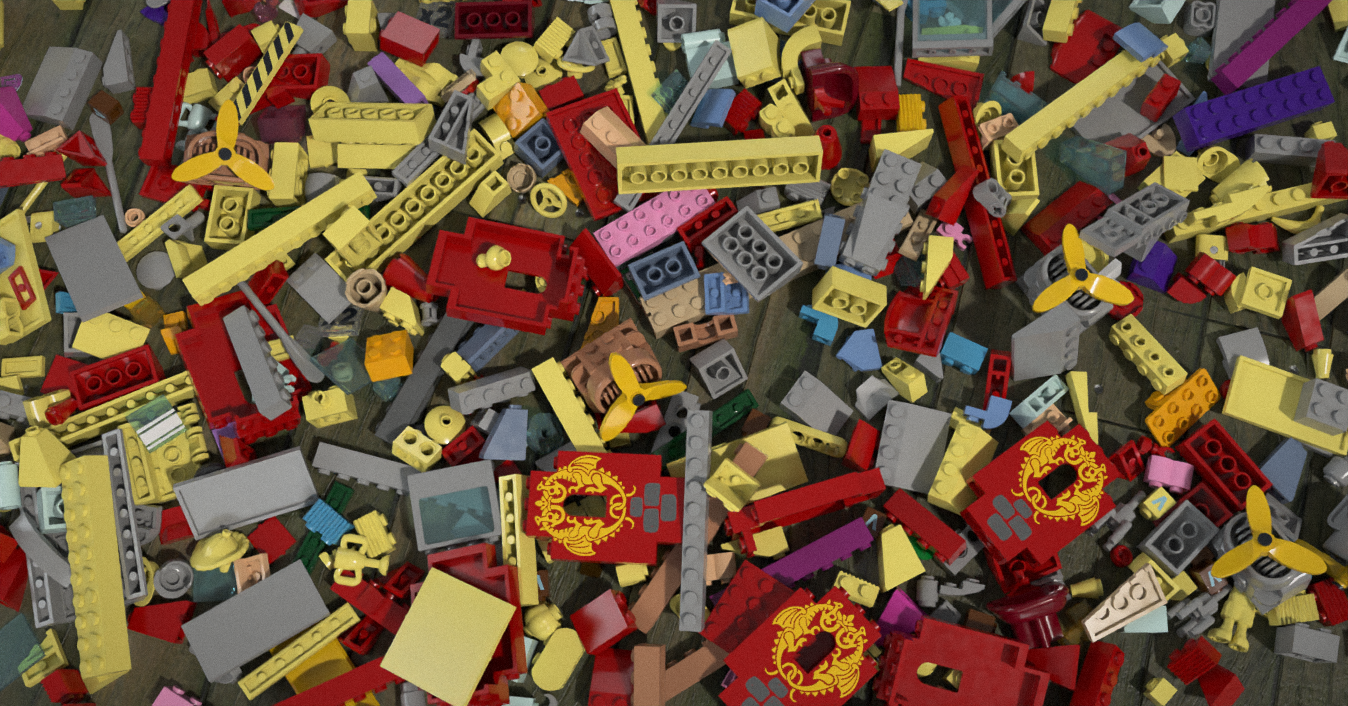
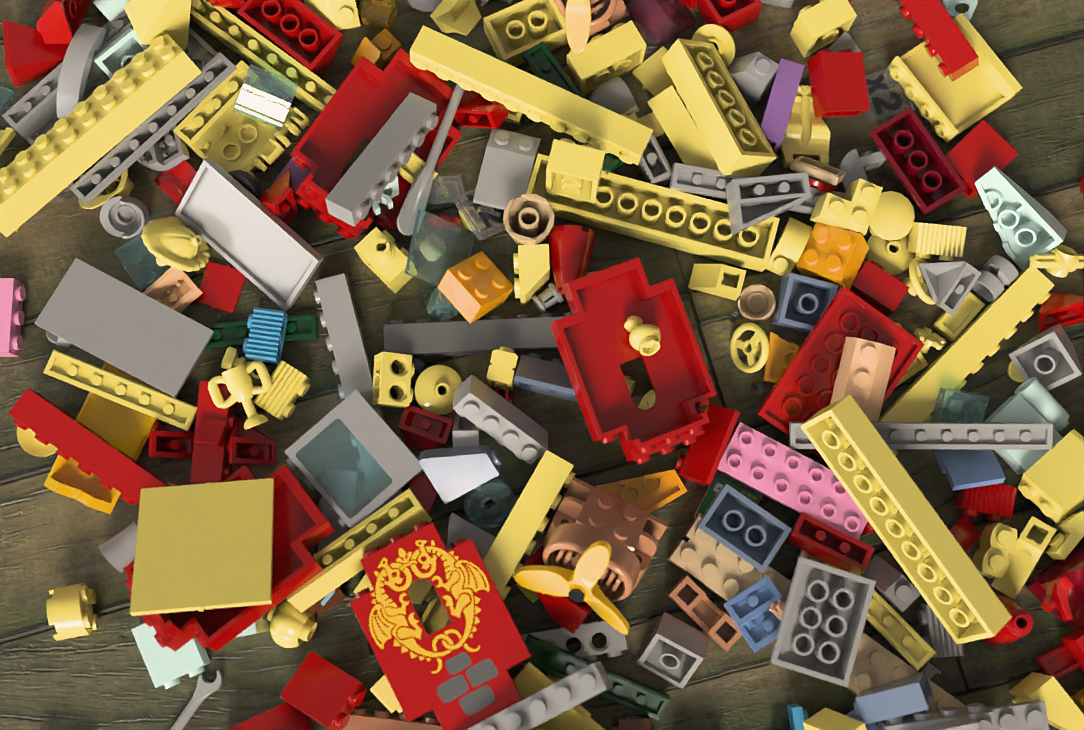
camera: 55 degrees right, 5 degrees up
red slope [127,600,197,644] -> none
light yellow brick [532,628,585,691] -> none
red tile [695,246,705,272] -> none
light yellow dish [830,168,869,206] -> none

